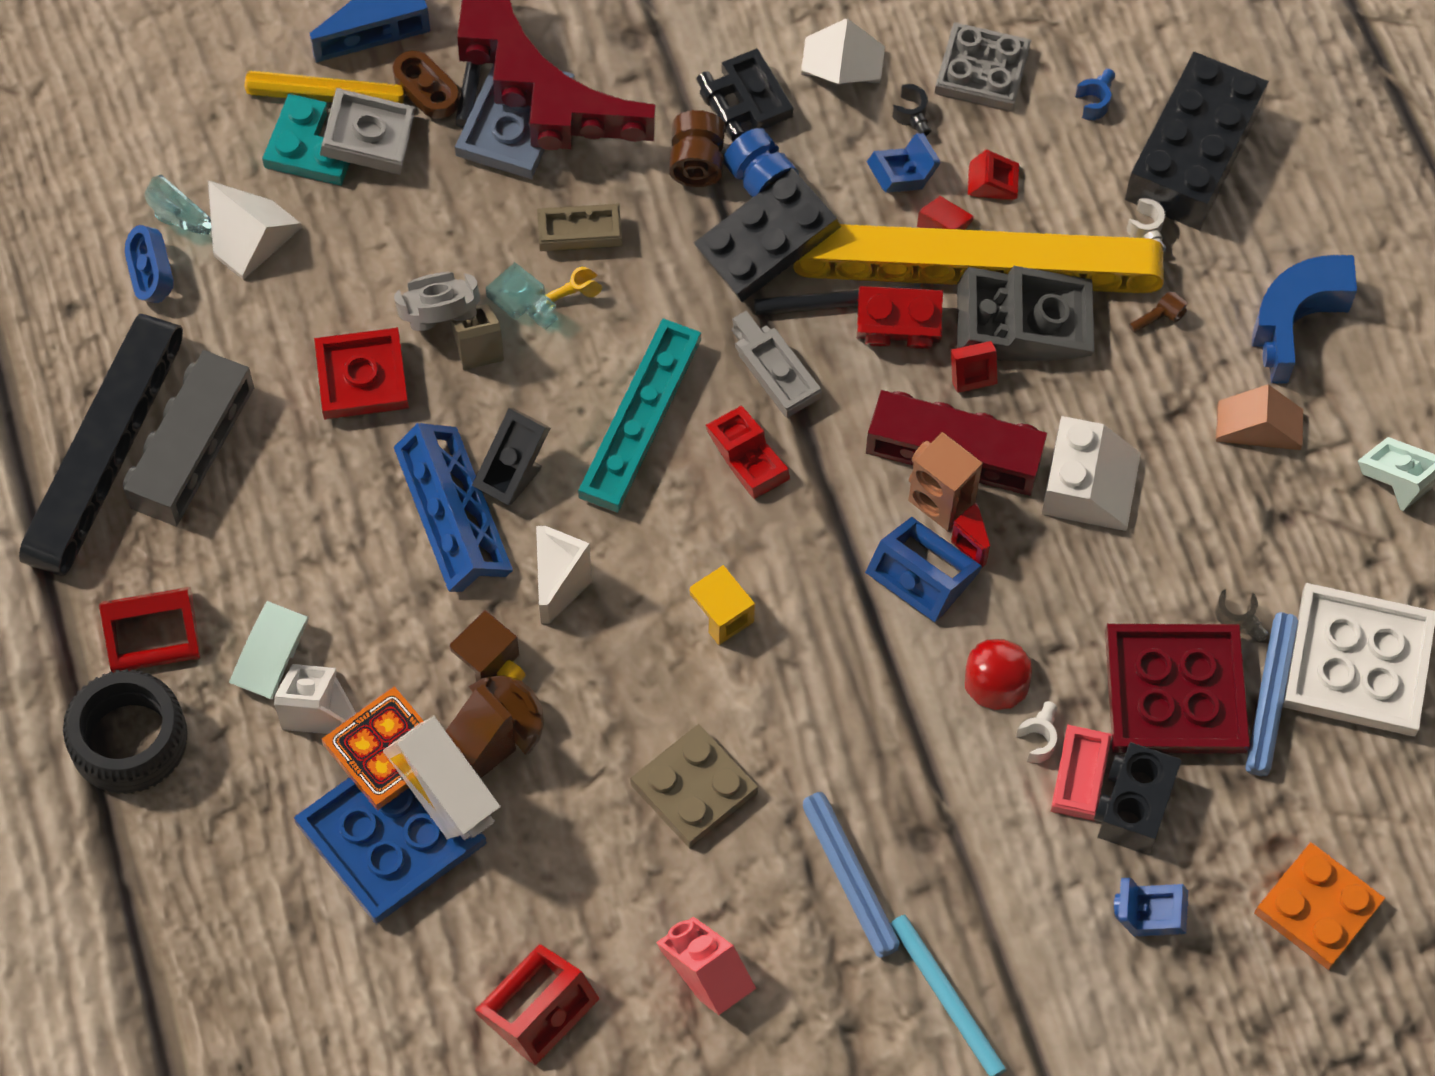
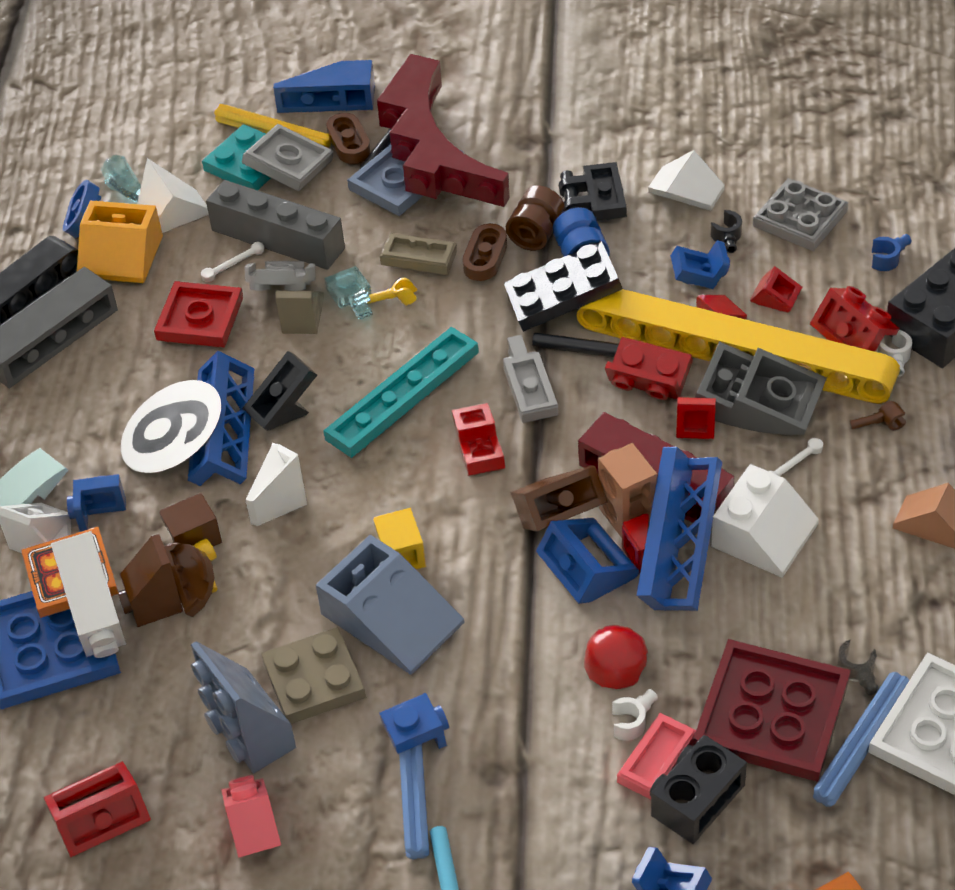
camera: 25 degrees right, 15 degrees down
none -> blue bracket [67,474,126,532]
none -> light orange slope [77,200,163,283]
none -> white sticker [121,380,221,473]
none -> sand blue slope [191,641,296,774]
none -> white hinge [201,242,265,282]
none -> dark grey brick [206,180,345,270]
none -> sand blue slope [316,535,465,675]
none -> blue bracket [379,693,450,754]
none -> reddish brown plate [462,223,507,281]
none -> reddish brown slope [510,465,608,531]
none -> blue fence [636,447,722,611]
none -> white hinge [768,438,823,476]
none -> red bracket [810,286,900,352]

